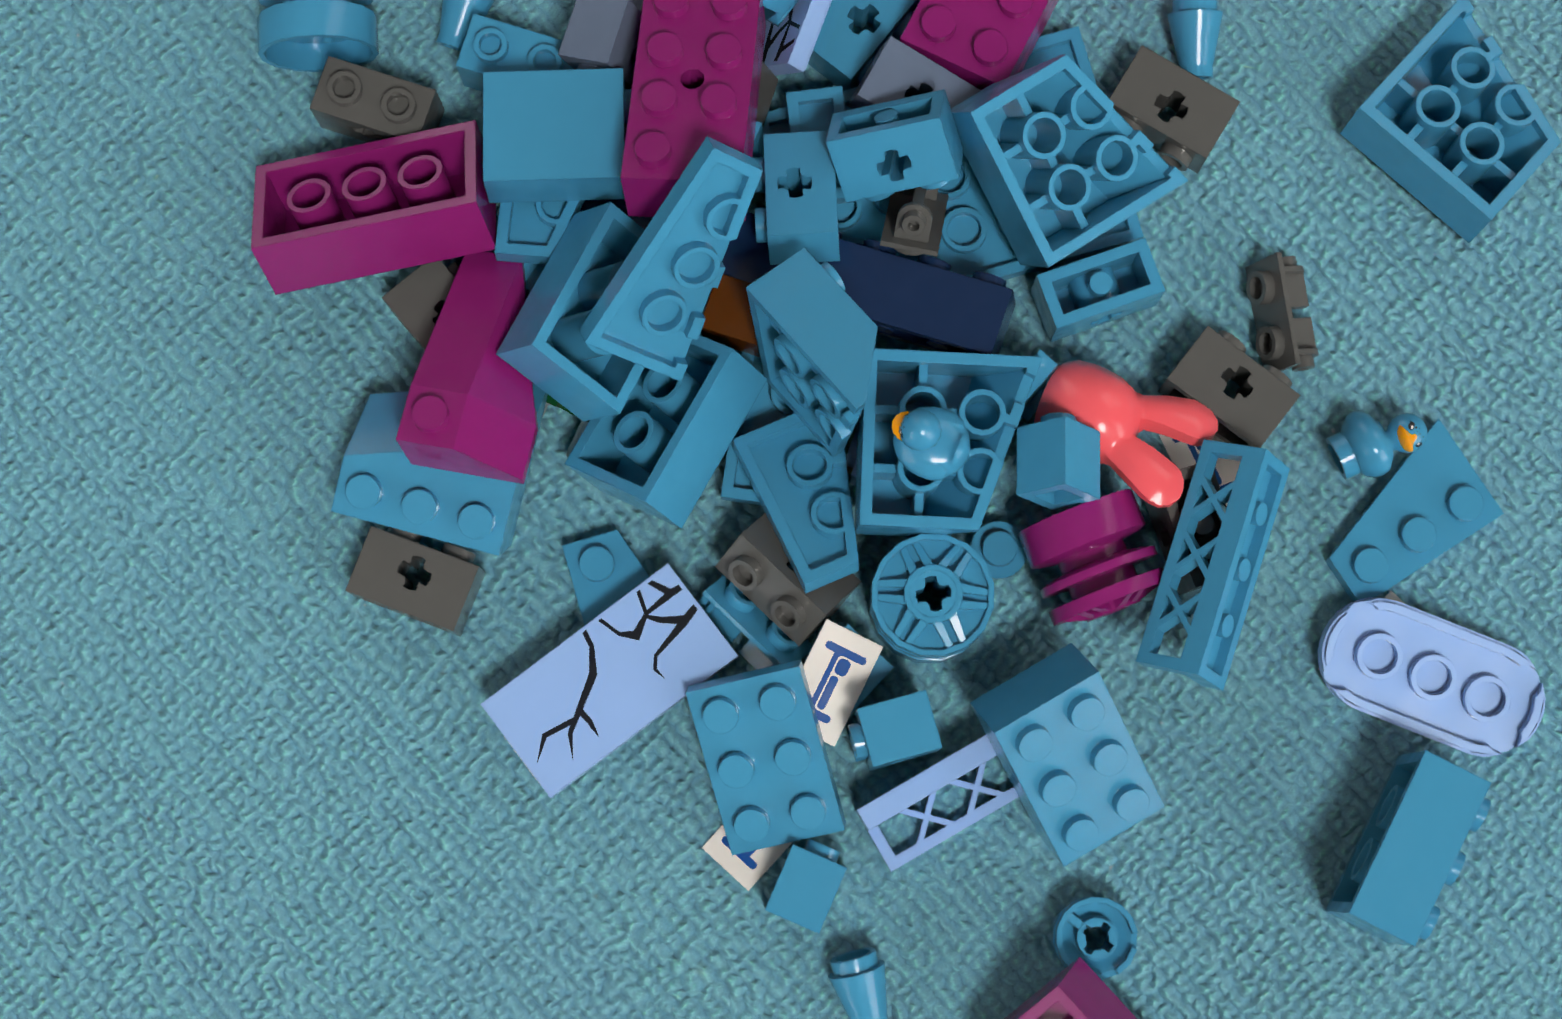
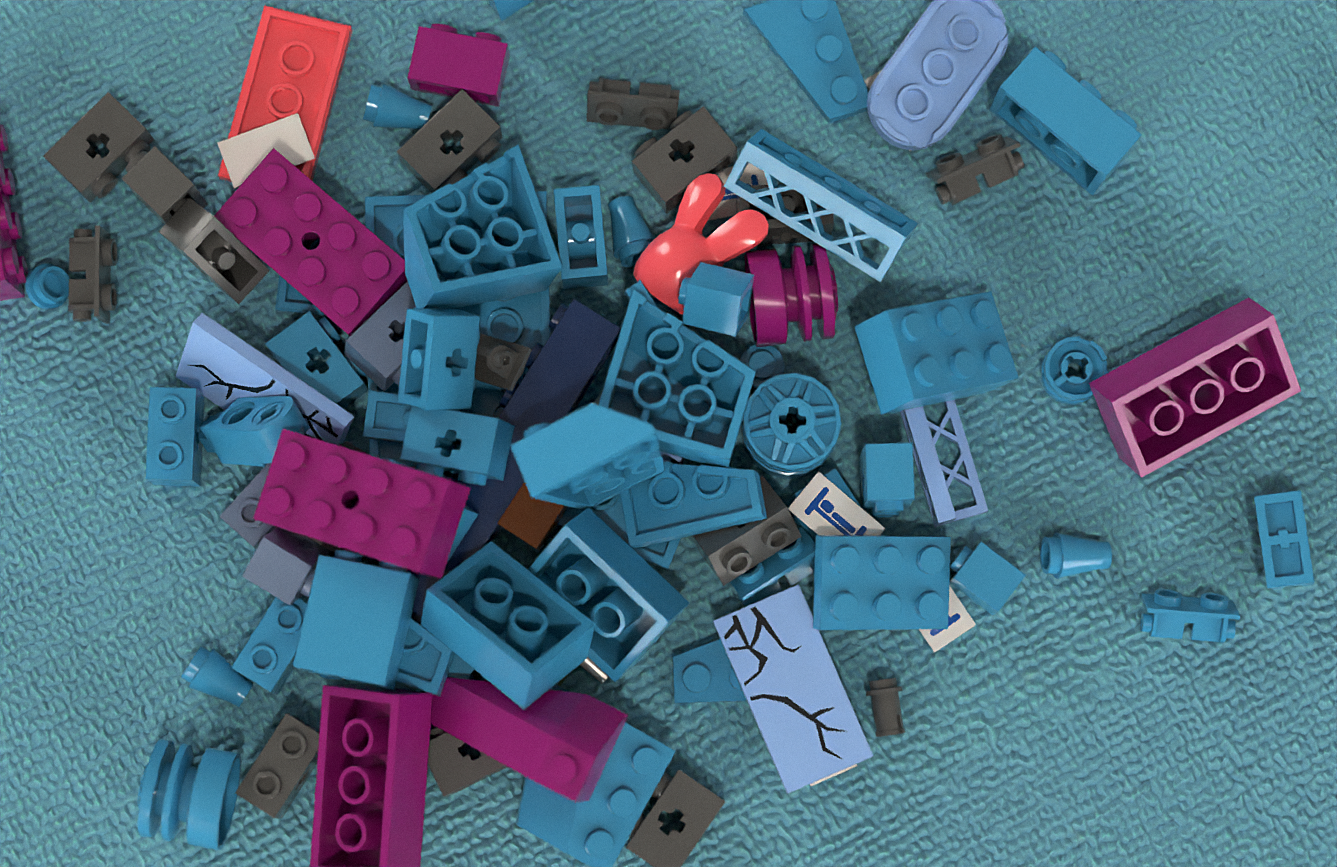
camera: 80 degrees left, 0 degrees up
dark azure wing [579,136,763,382] -> none
dark azure animal [891,407,971,480] -> none
dark azure animal [1326,411,1427,480] -> none
none -> magenta brick [407,23,510,107]
none -> dark azure cone [608,196,655,267]
none -> dark grey pin [865,678,906,737]
none -> dark grey hinge [925,134,1025,205]

